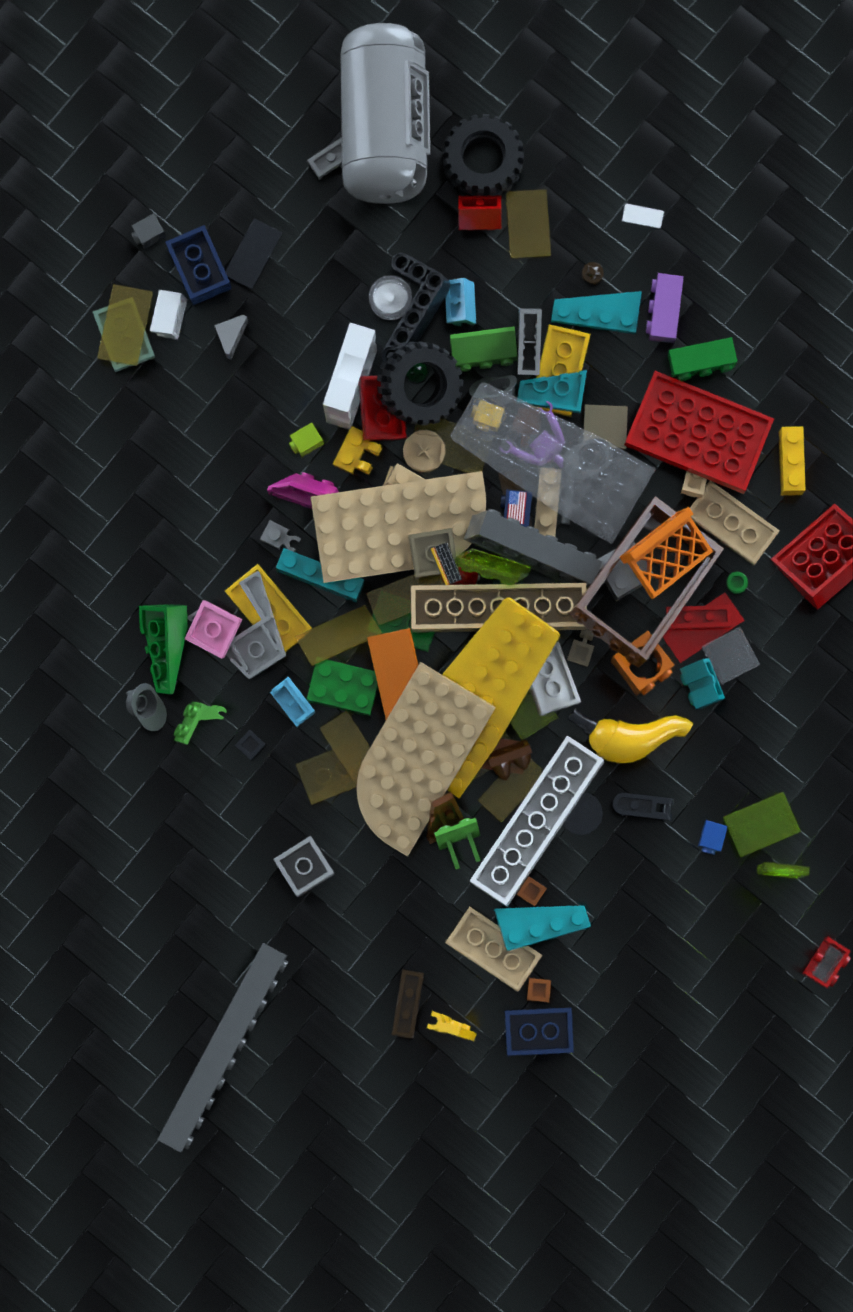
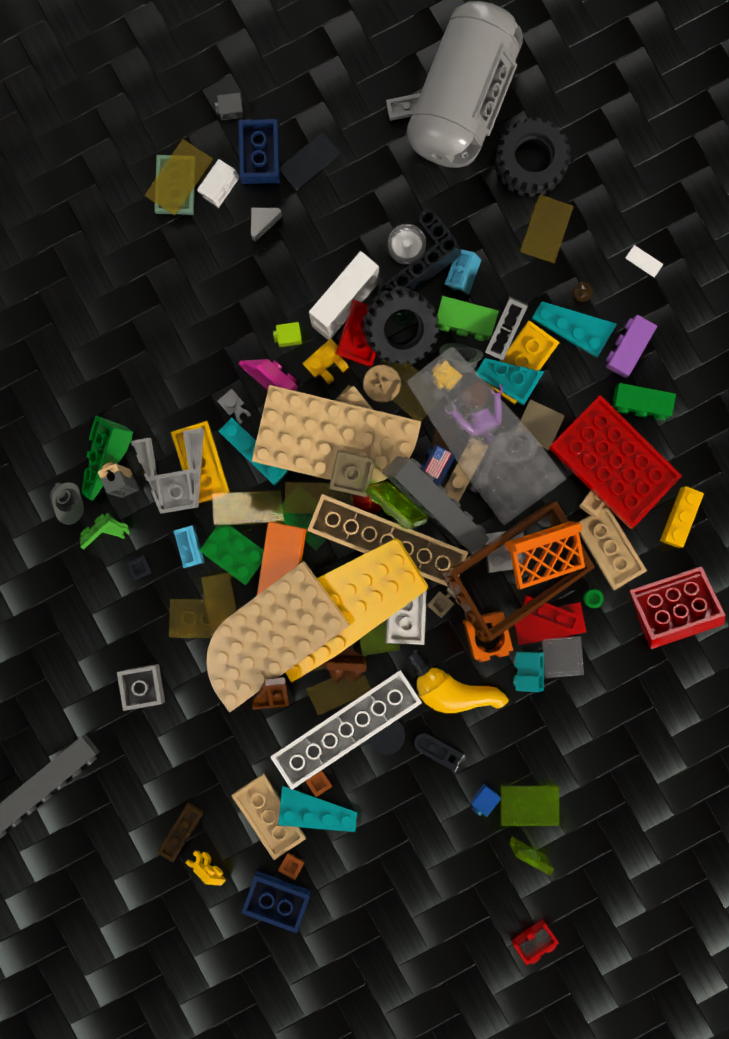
camera: 20 degrees right, 5 degrees up
bright pink plate [185,600,243,659] -> none
black sticker [431,542,462,585] -> none
bright green plate [434,818,480,870] -> none
red brick [458,195,502,230] -> none
none -> dark grey piece [98,462,139,498]

